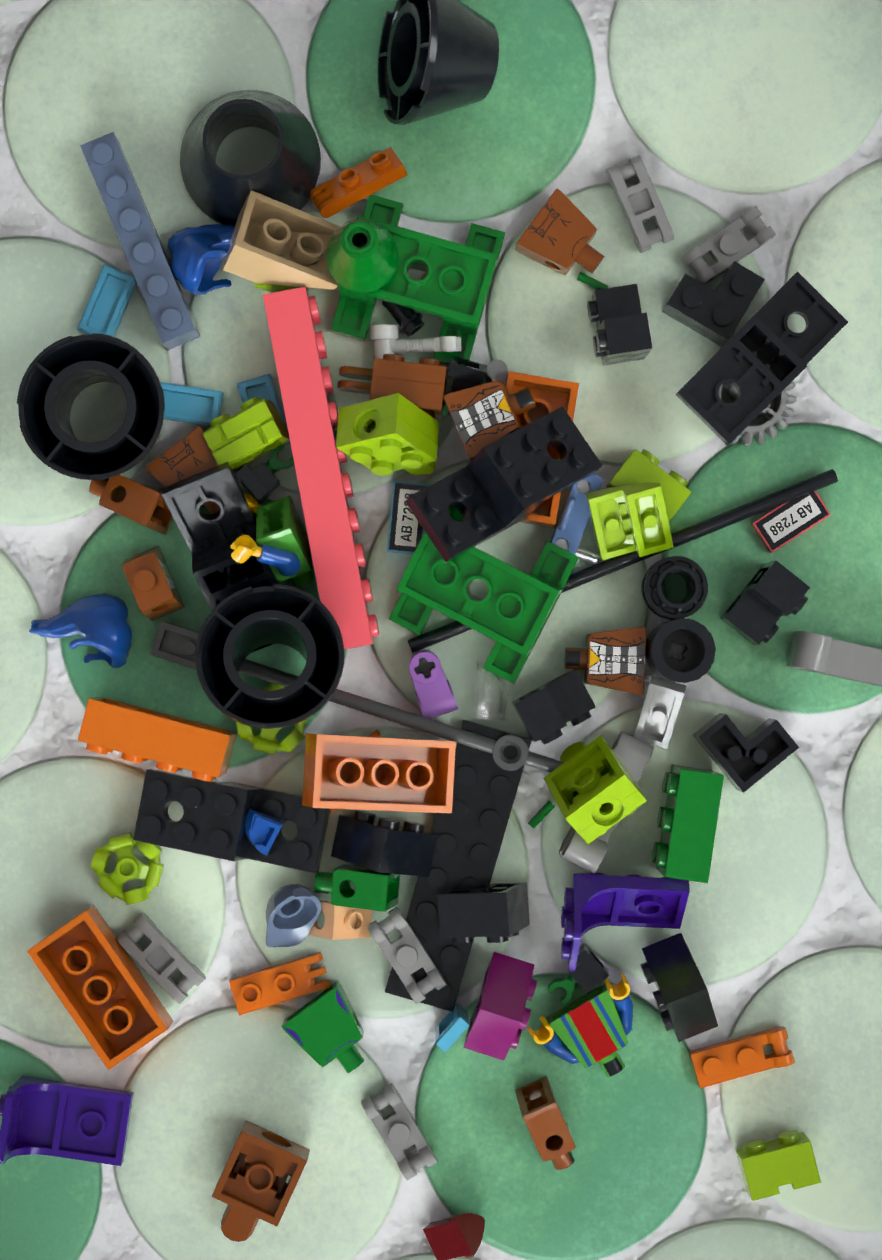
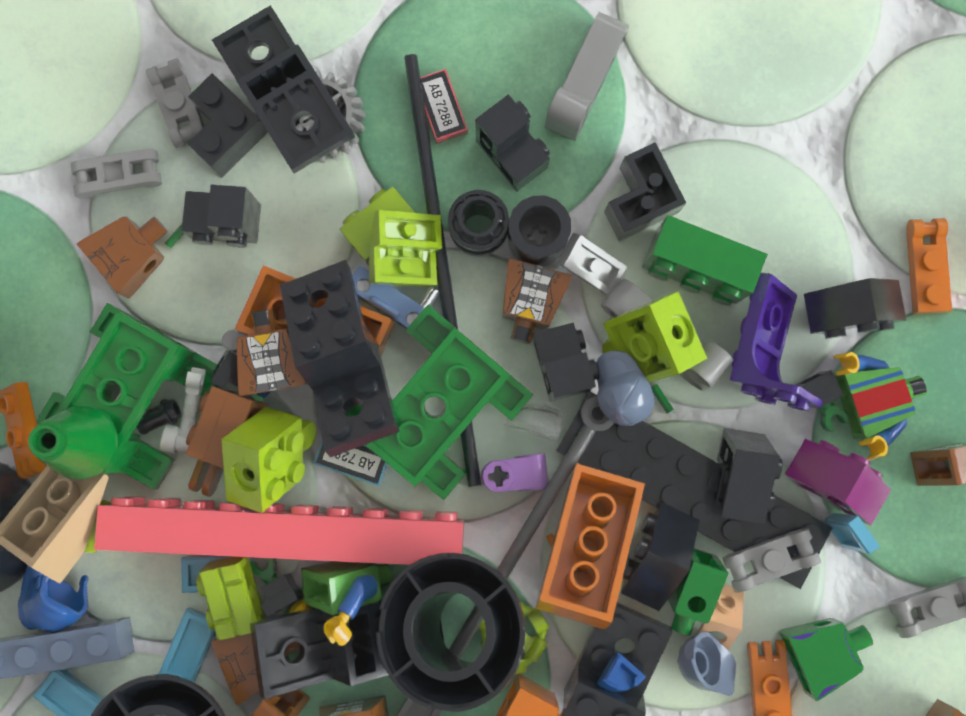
camera: 75 degrees left, 5 degrees down
none -> sand blue piece [596,351,655,426]

